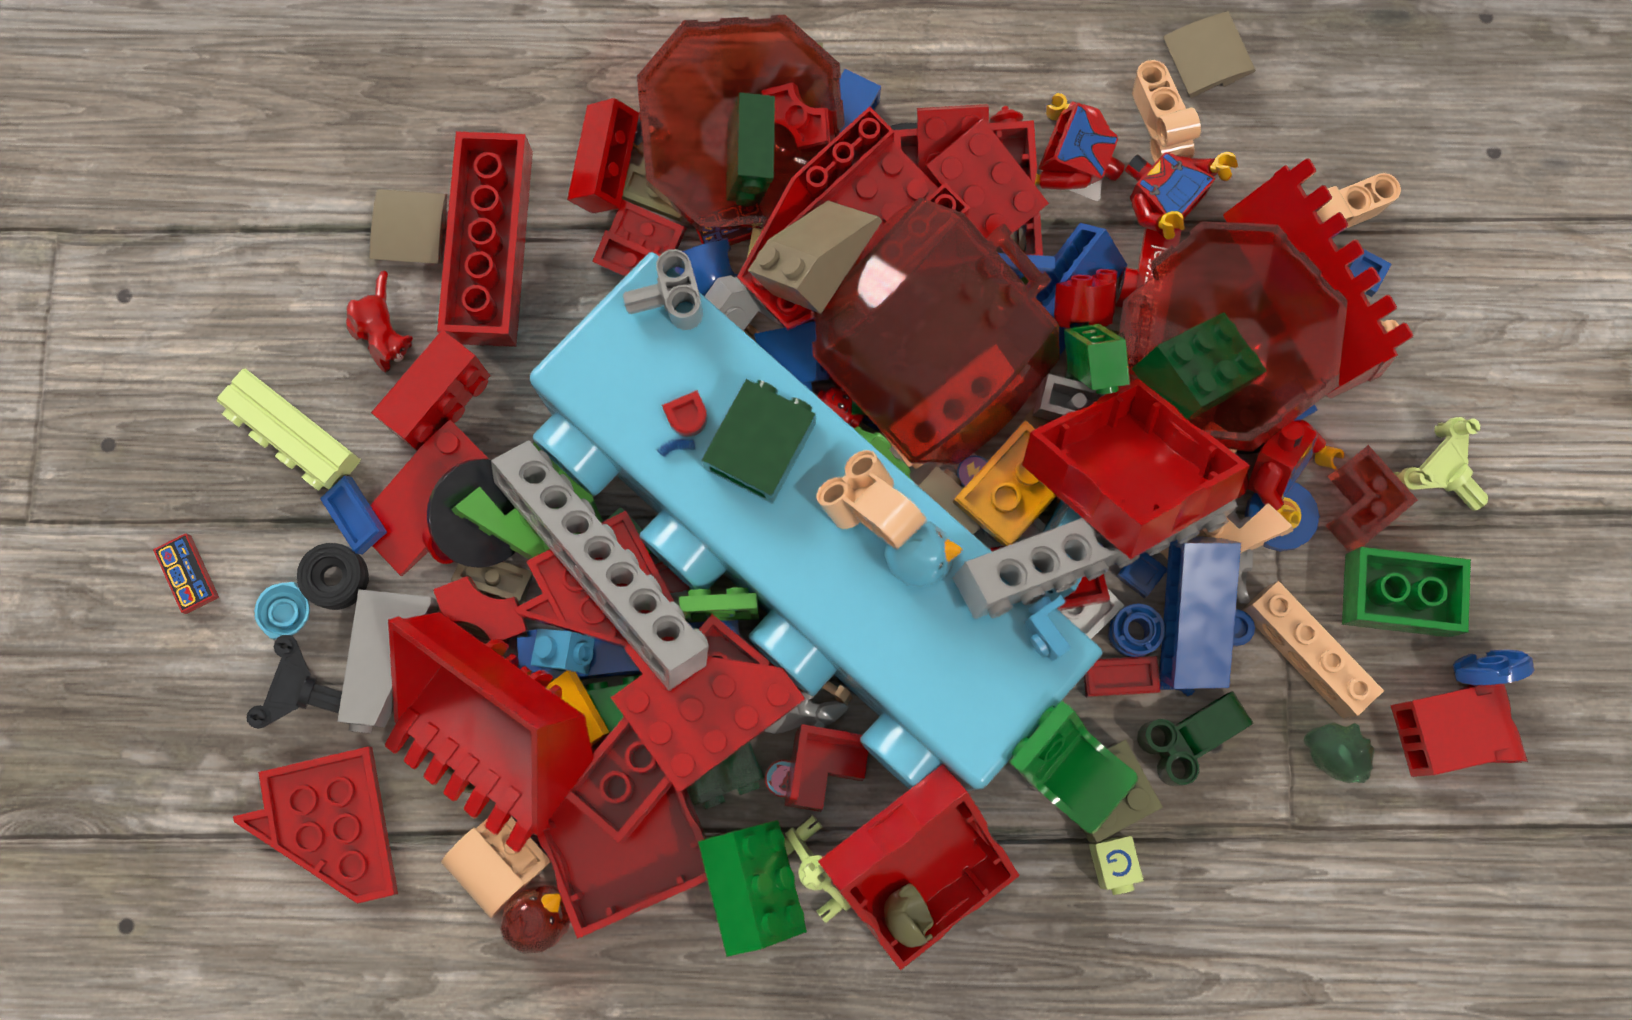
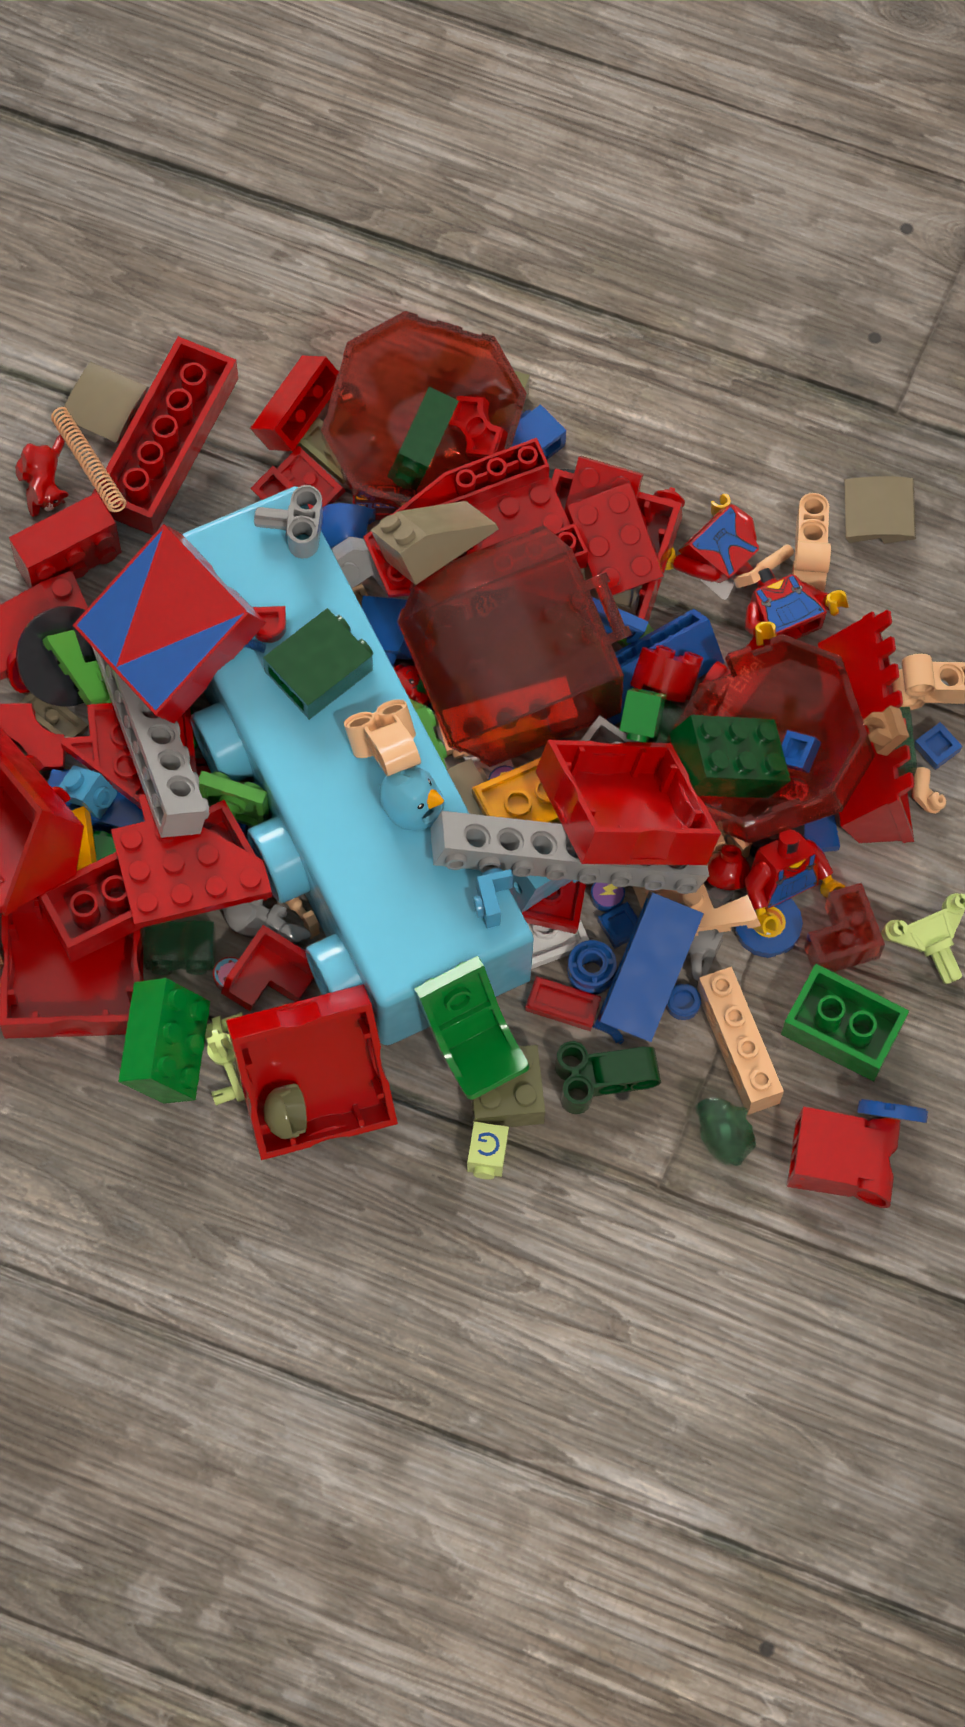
camera: 20 degrees right, 10 degrees down
none -> light nougat piece [51,407,127,512]
none -> red tile [73,524,267,724]
none -> light nougat piece [732,544,794,588]
none -> blue plate [782,730,821,773]
none -> medium nougat tile [863,706,909,756]

